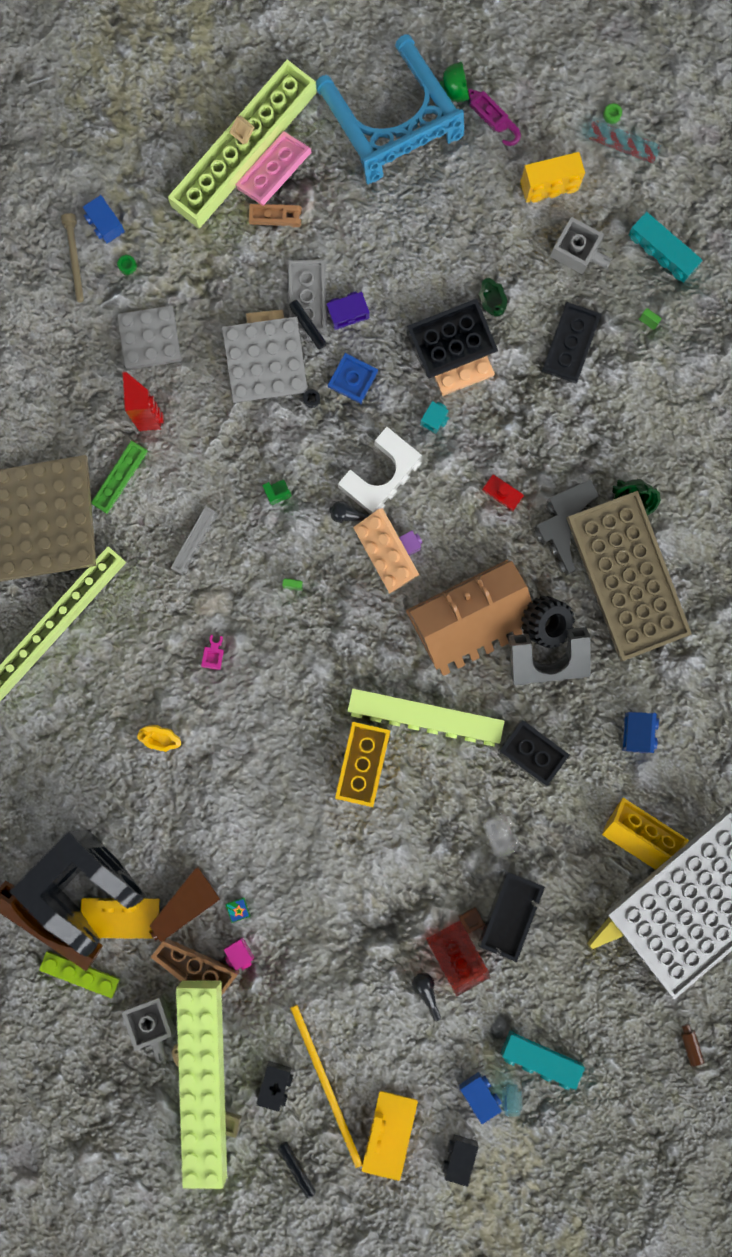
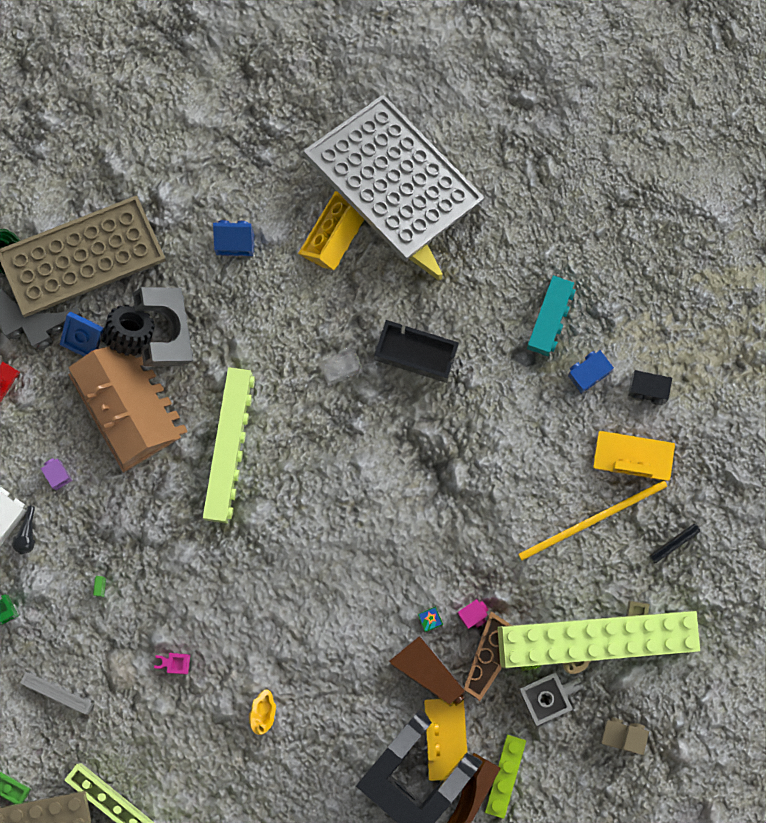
camera: 90 degrees left, 5 degrees down
black brick [256,1061,294,1112] -> none
yellow brick [335,722,390,807] -> none
light nougat plate [353,508,419,594] -> none
black piece [412,973,441,1021] -> none
clear red slope [426,920,491,997] -> none
reddish brown tile [458,907,485,934] -> none
black brick [497,720,570,786] -> none
clear light blue brick [502,1084,522,1117] -> none
reddish brown cylinder [681,1024,704,1066] -> none
none -> blue plate [60,311,104,356]
none -> dark tan brick [599,717,649,755]

